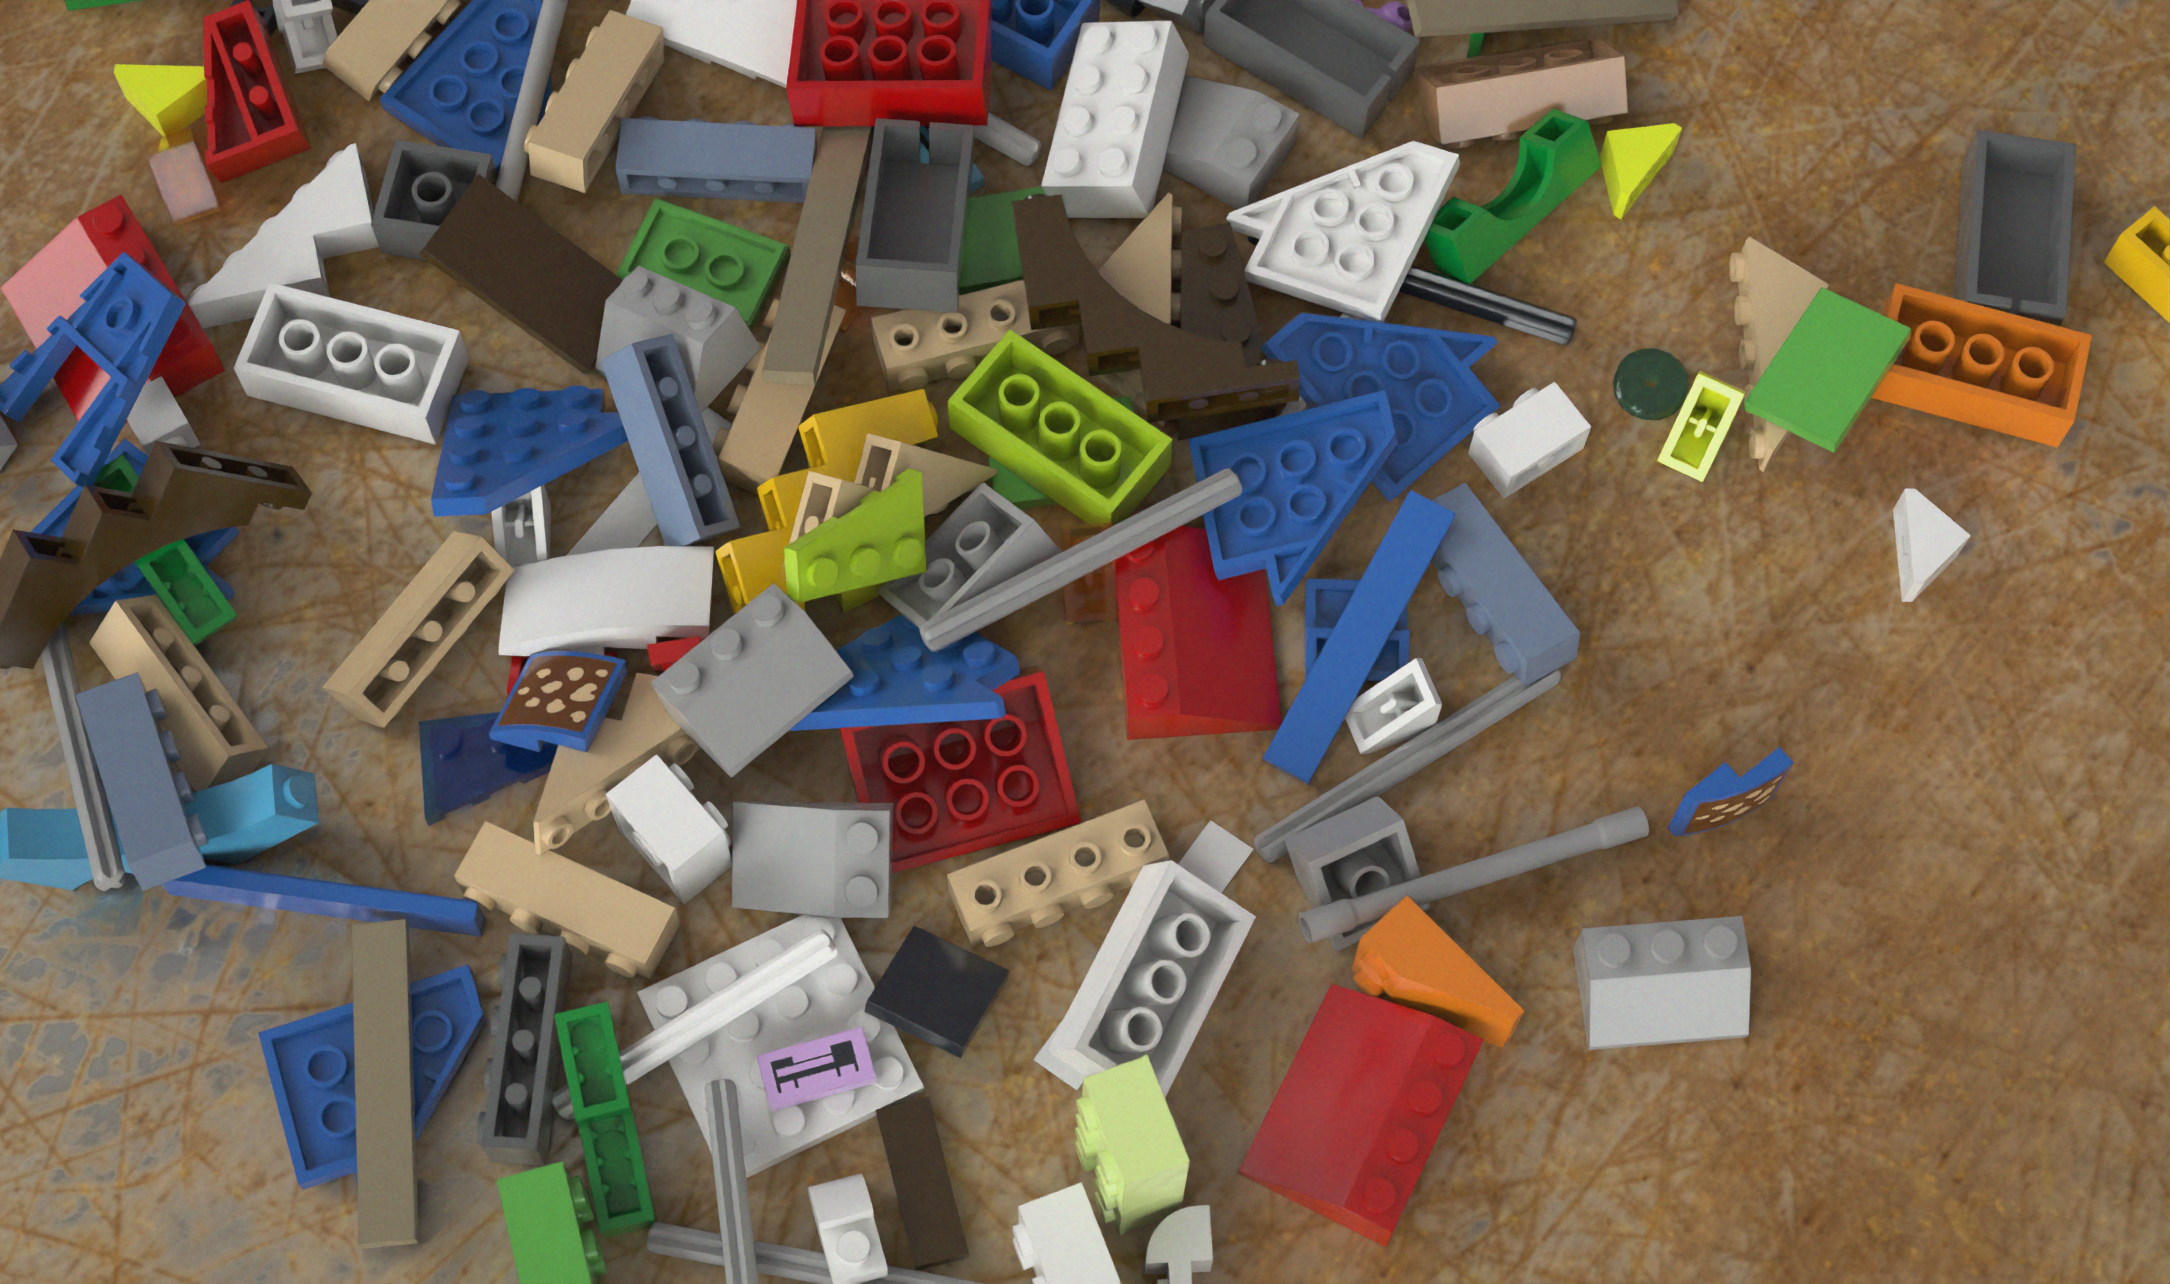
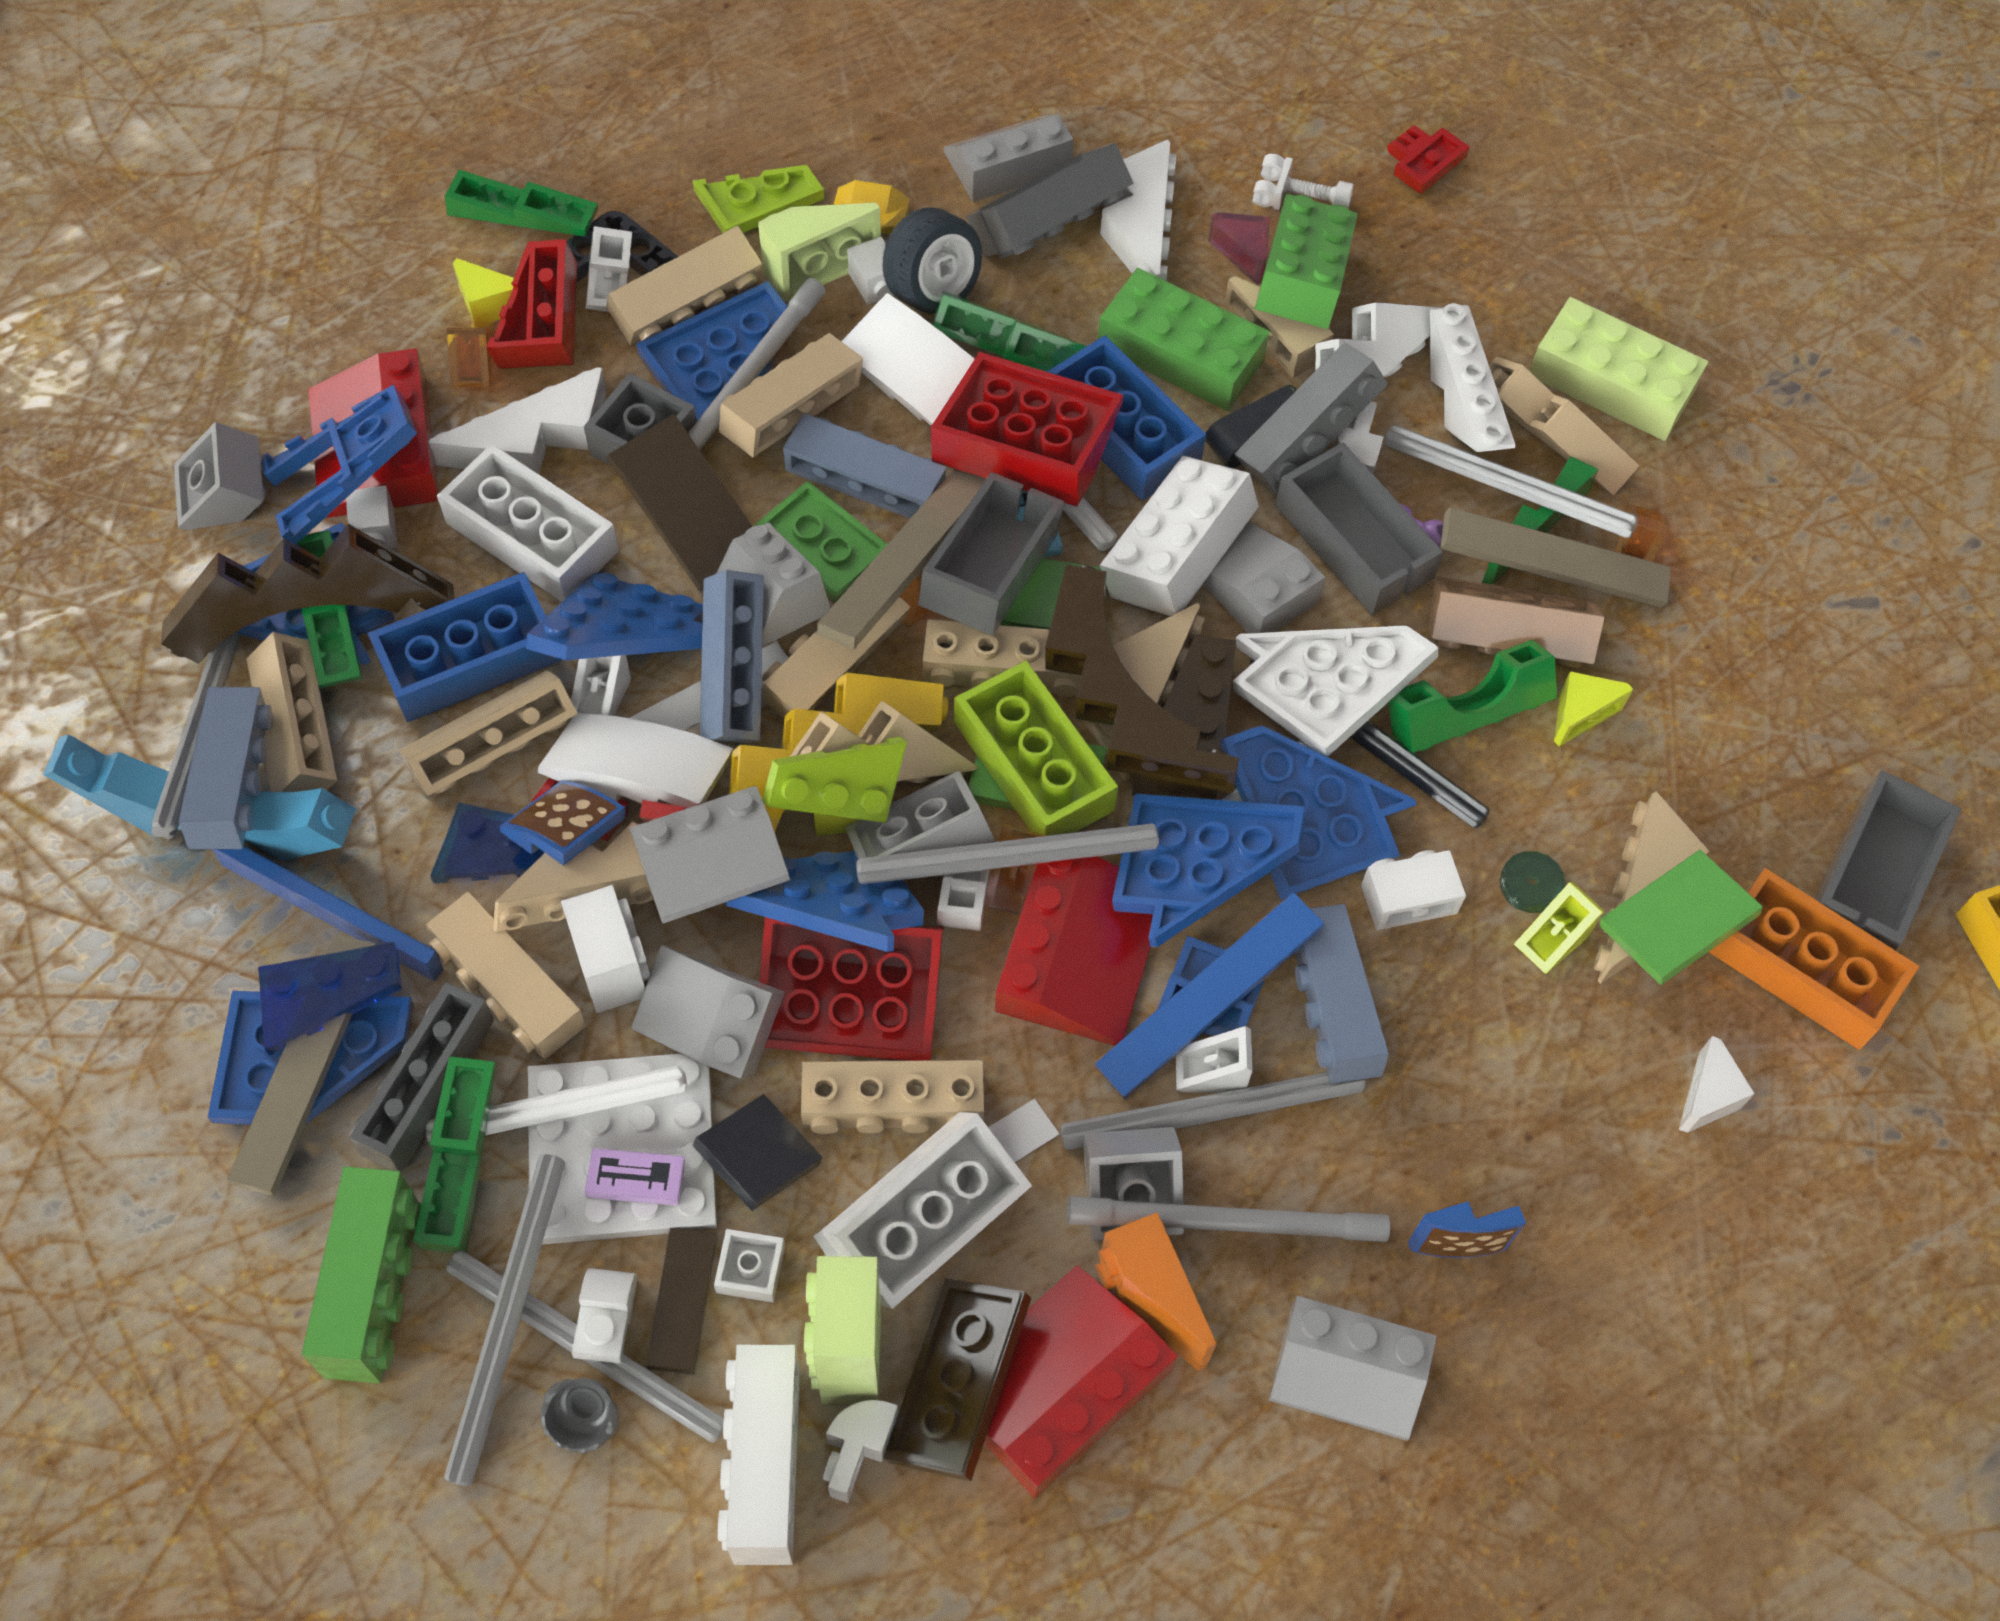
camera: 20 degrees right, 5 degrees down
none -> clear blue wing [258,942,402,1056]
none -> blue brick [368,572,562,723]
none -> white piece [714,1229,785,1303]
none -> dark brown tile [883,1278,1032,1481]
none -> white brick [937,869,990,931]

